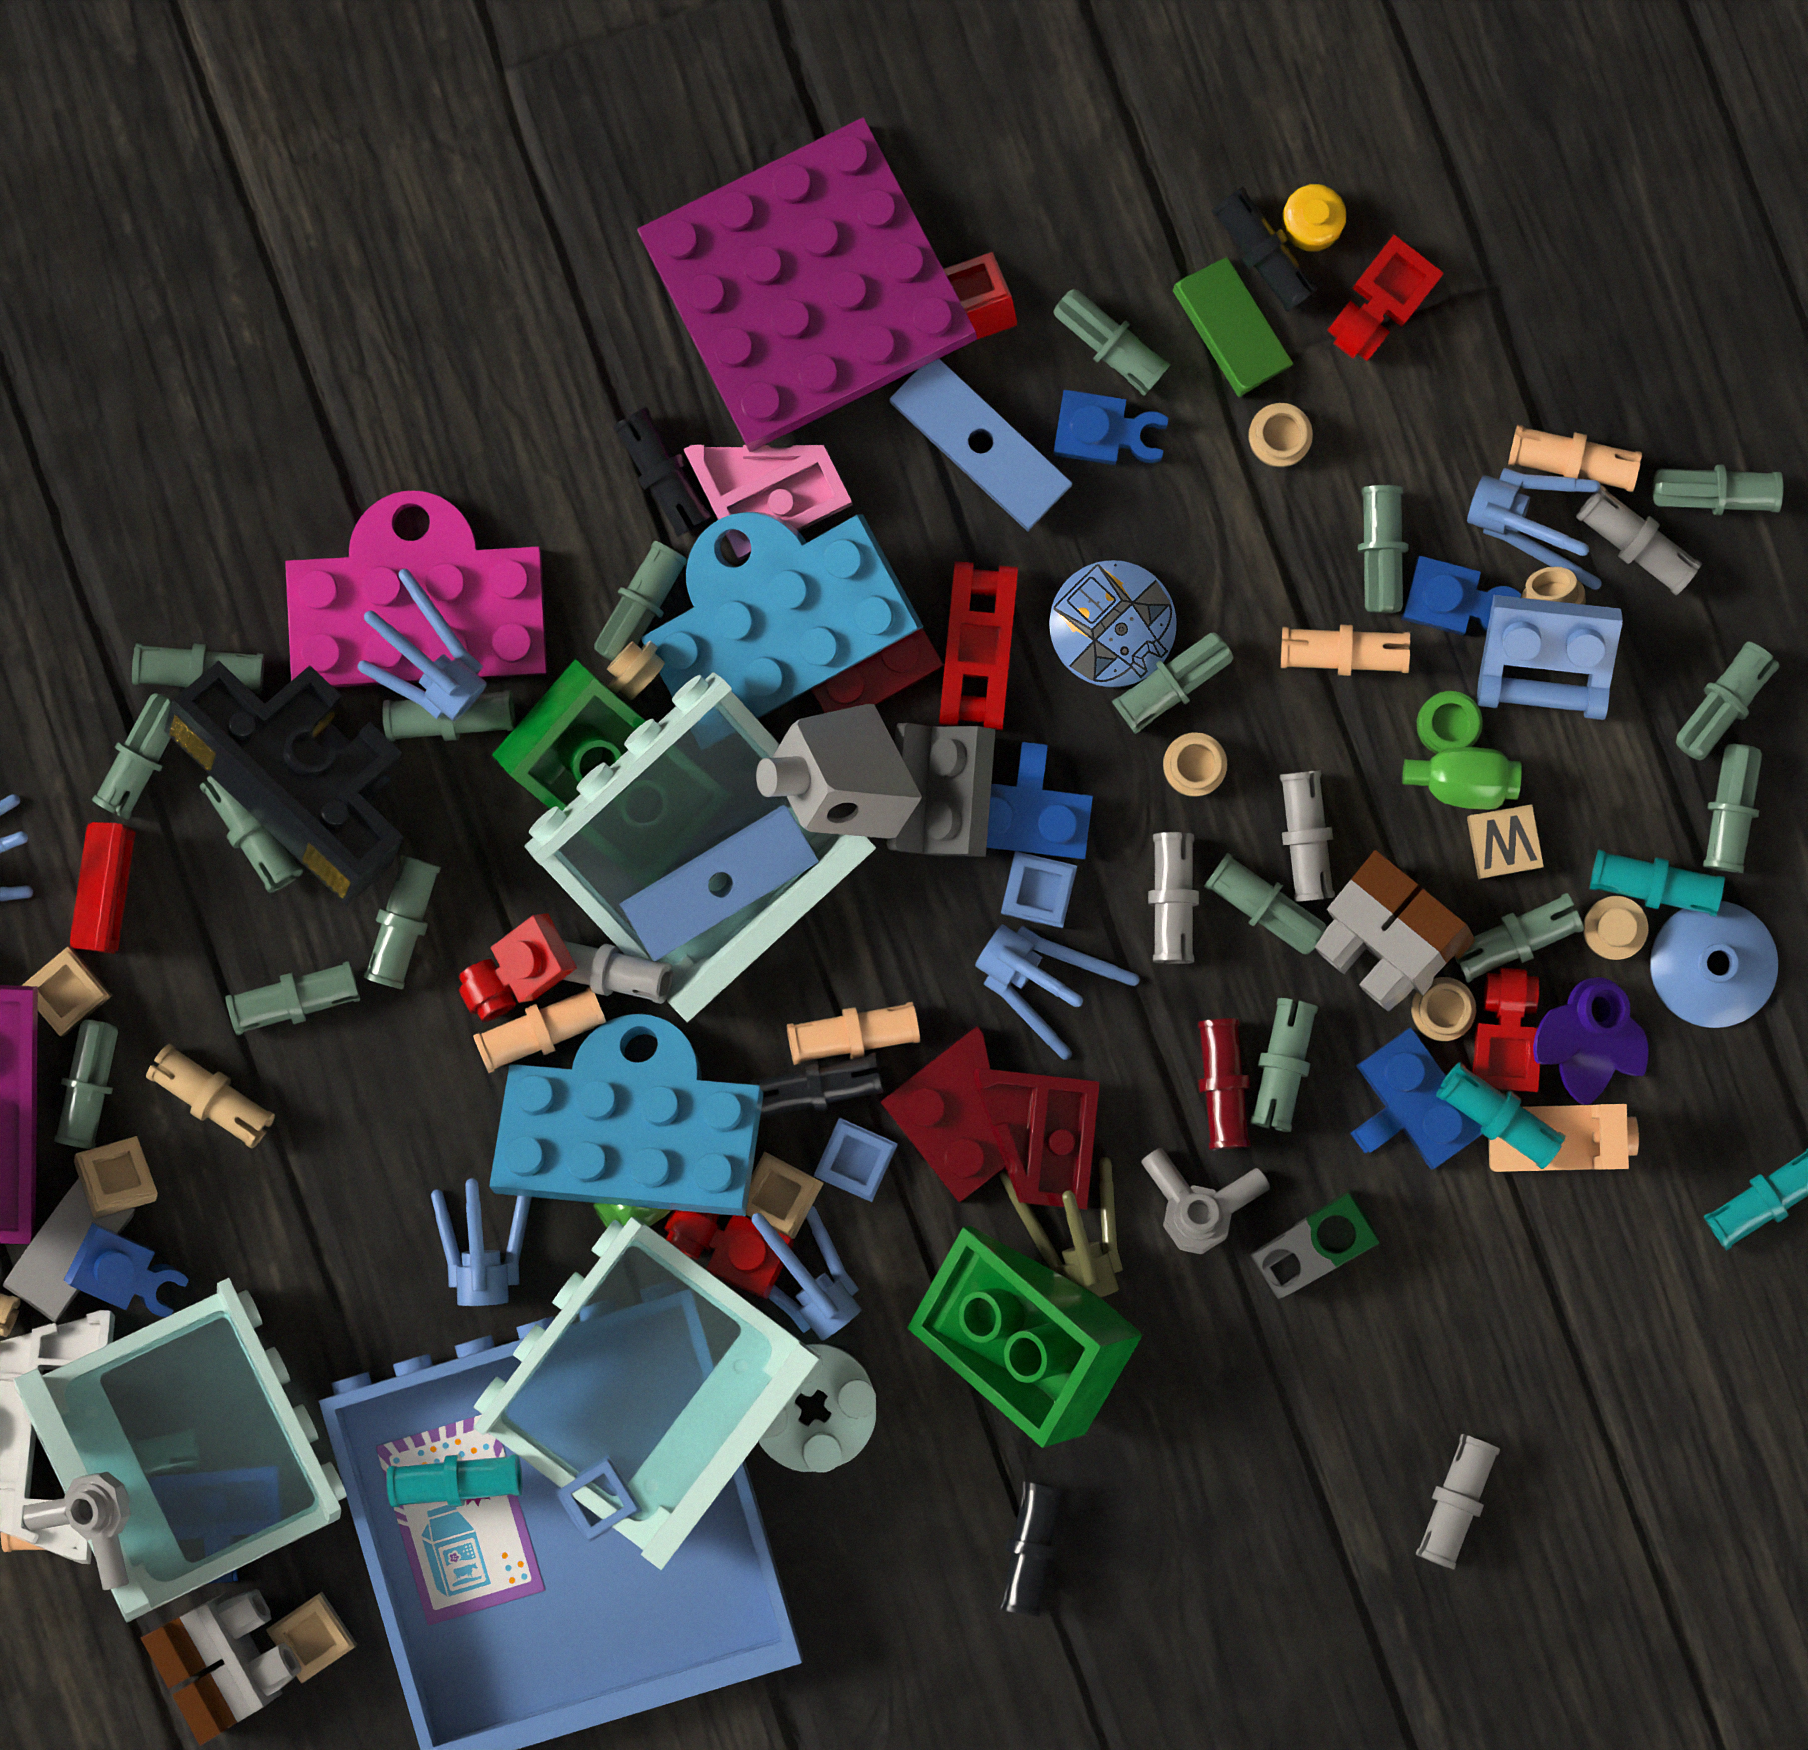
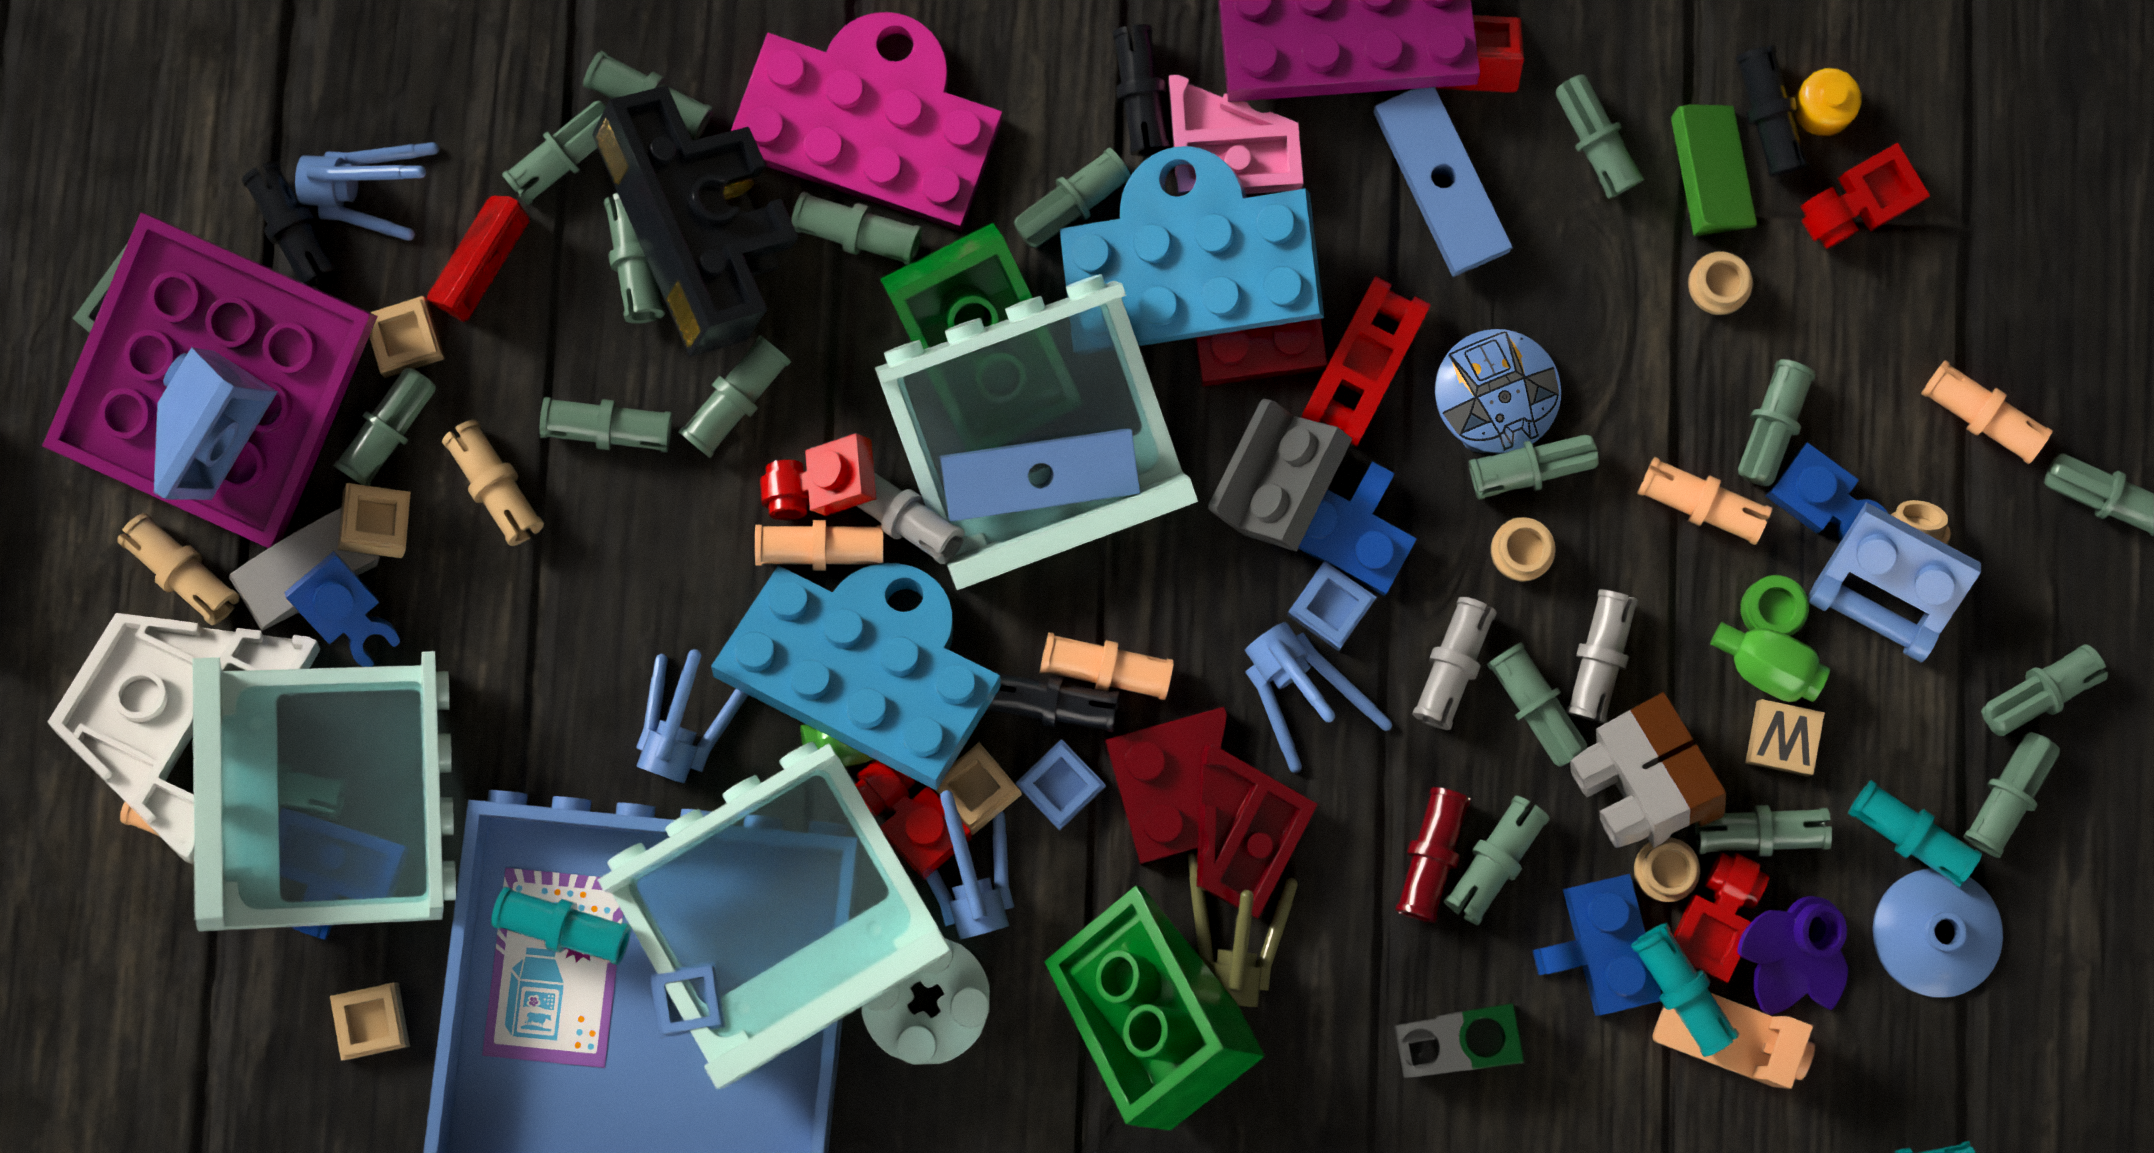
camera: 20 degrees right, 5 degrees down
light grey piece [24,1471,131,1590] -> none
light grey hips [141,1589,301,1746] -> none
medium blue plant [358,568,487,721] -> none
tan plate [607,640,665,700] -> none
light grey torso [756,704,922,838] -> none
blue plate [1053,390,1168,465] -> none
light grey piece [1141,1148,1270,1254] -> none
medium blue plant [1467,468,1602,590] -> none
light grey pin [1576,485,1702,595] -> none
tan plate [1583,896,1648,960] -> none

